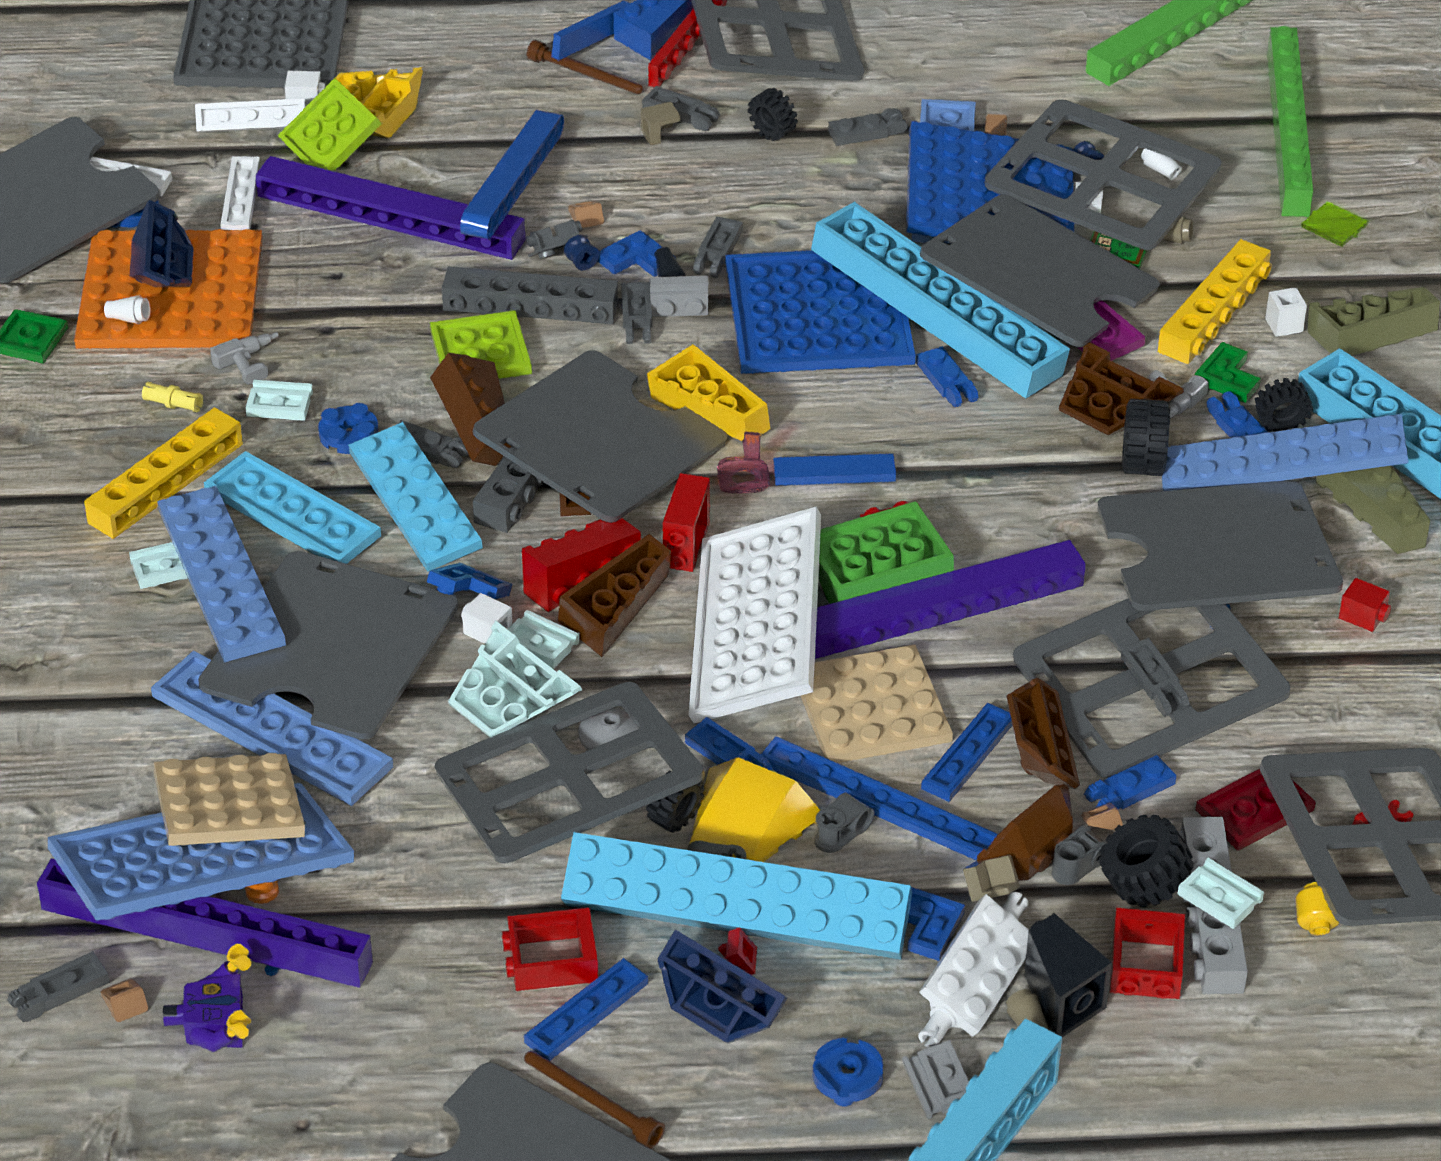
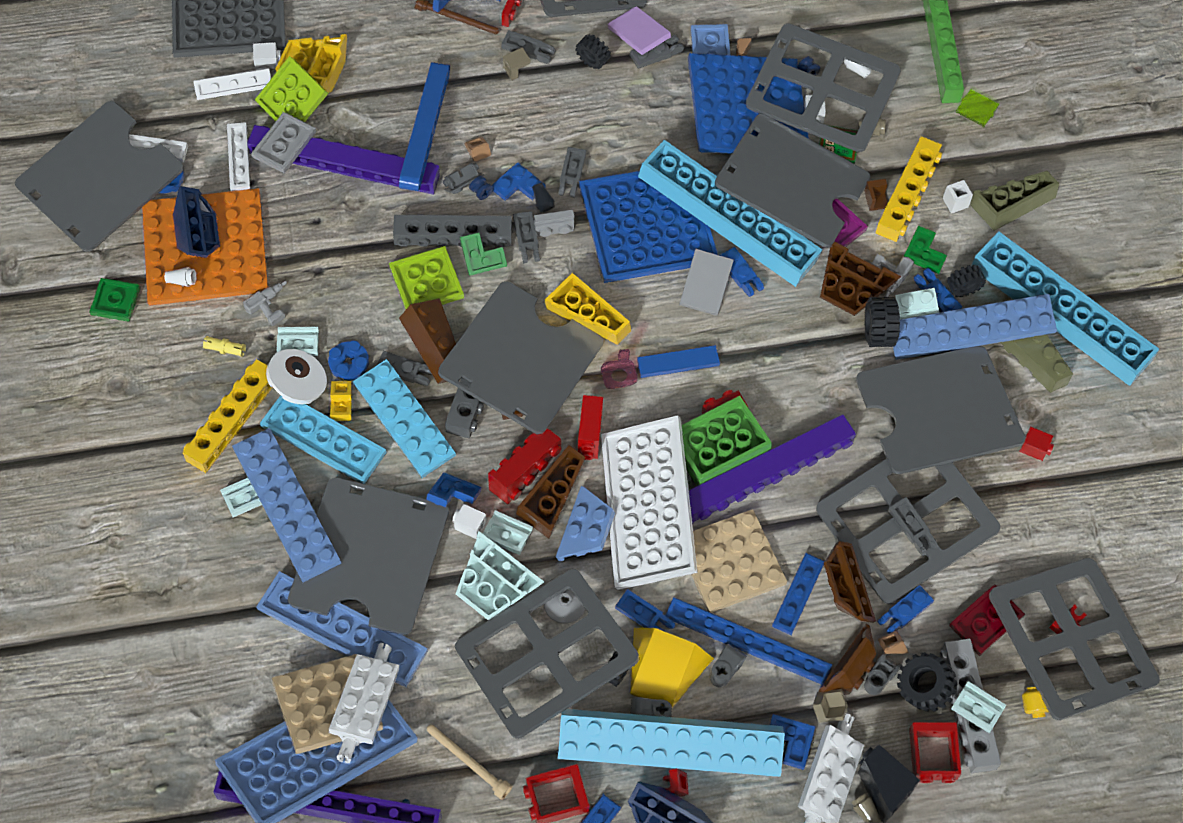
camera: 10 degrees left, 20 degrees up
none -> light grey tile [251,112,316,174]
none -> white tile [266,349,327,404]
none -> white plate [329,643,399,763]
none -> yellow slope [330,381,352,421]
none -> tan piece [427,725,513,800]
none -> plate [459,232,507,276]
none -> medium blue wing [556,486,615,561]
none -> lavender tile [608,6,671,55]
none -> light grey tile [679,249,733,316]
none -> reddish brown panel [864,179,888,211]
none -> light aqua plate [895,288,939,320]

